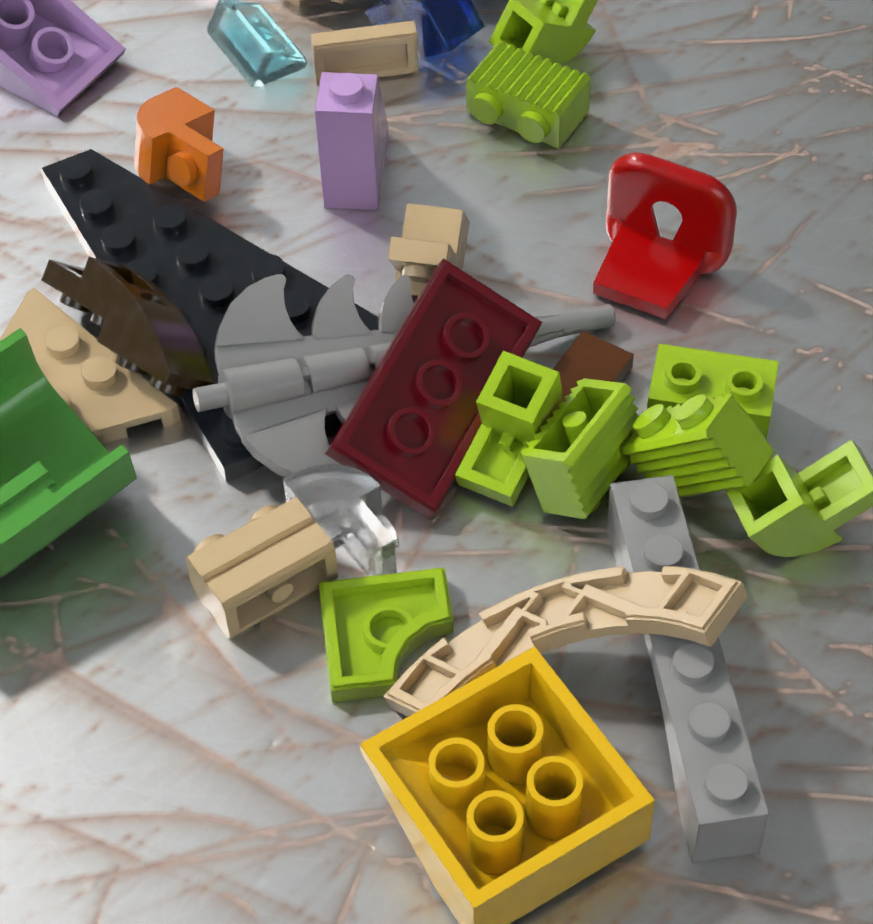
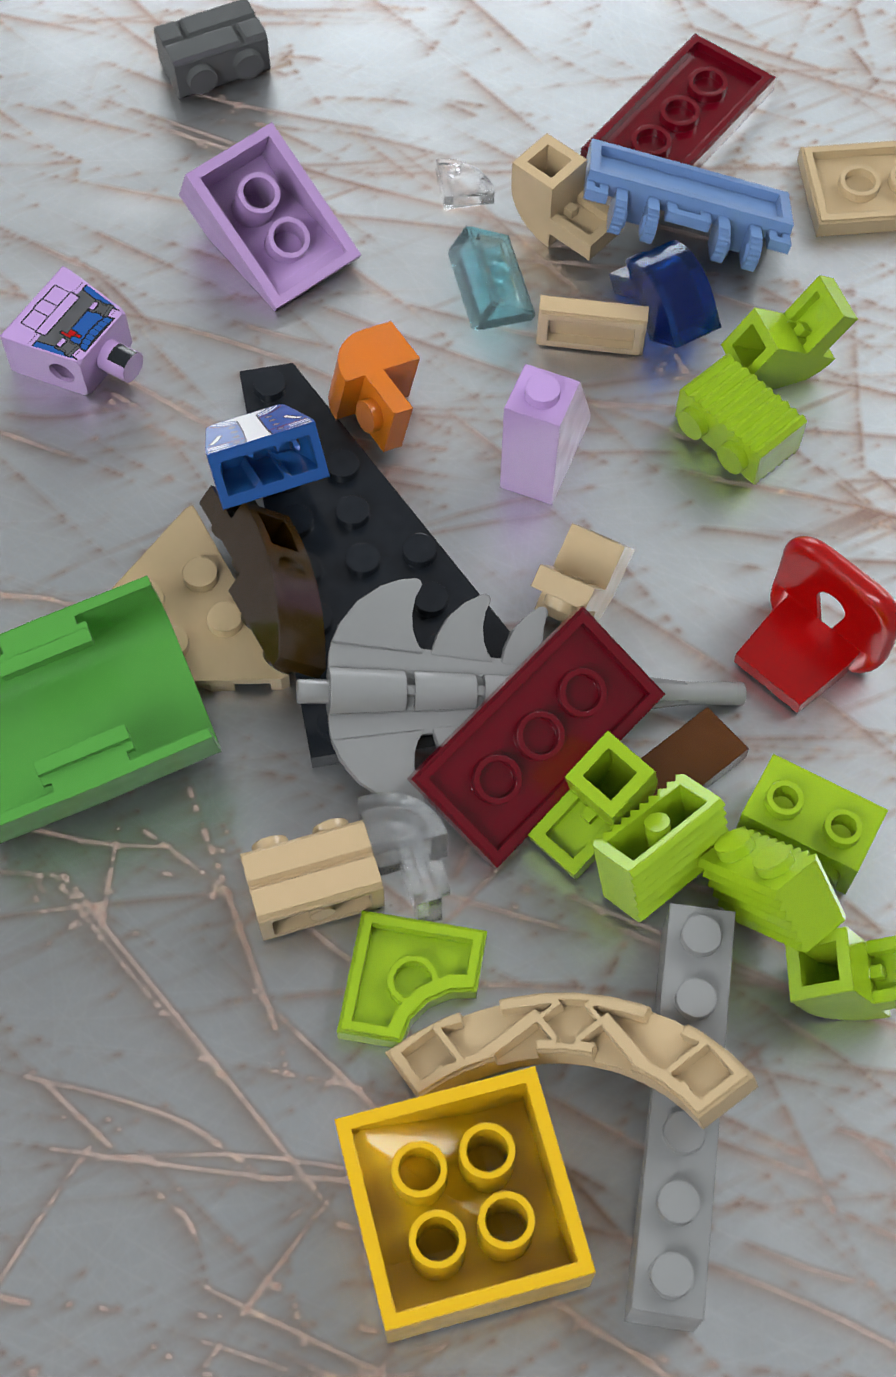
camera: 15 degrees right, 10 degrees up
none -> blue torso [205,404,330,510]

